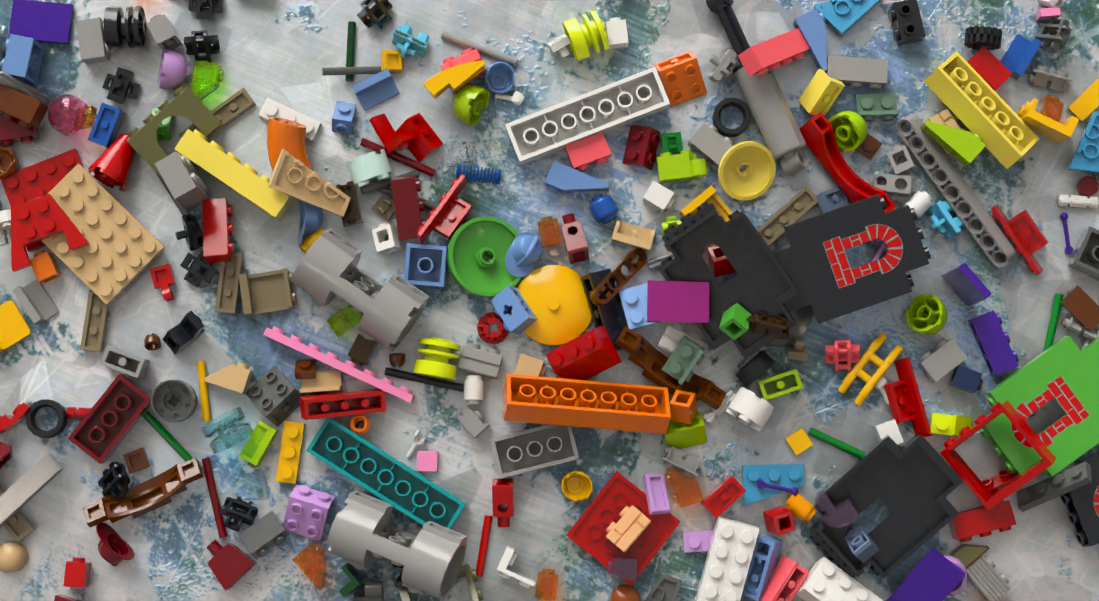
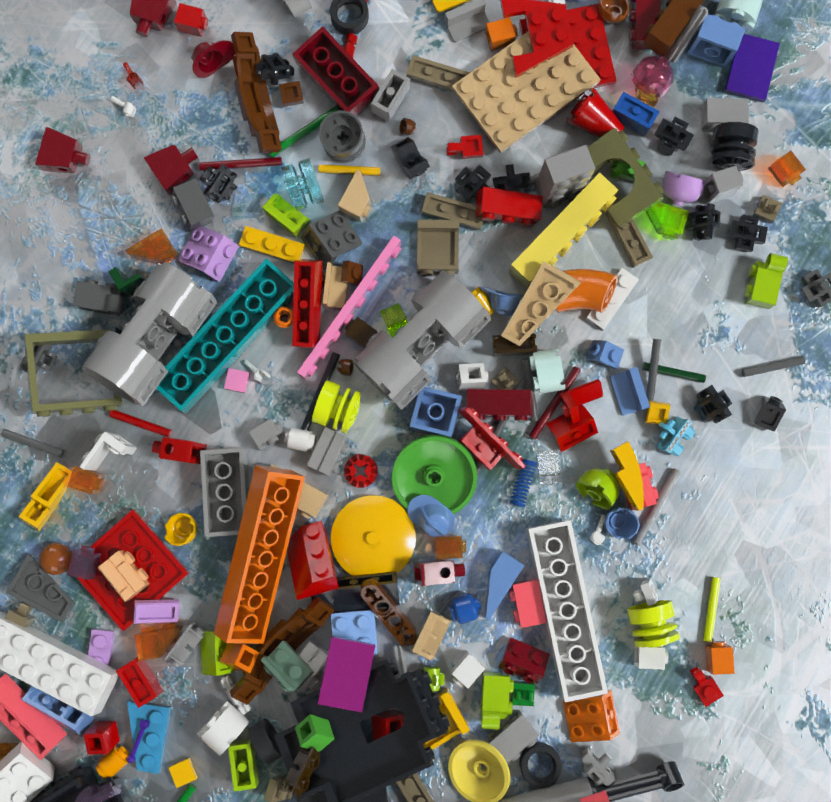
camera: 95 degrees right, 0 degrees up
medium blue brick [490,286,538,334] -> none

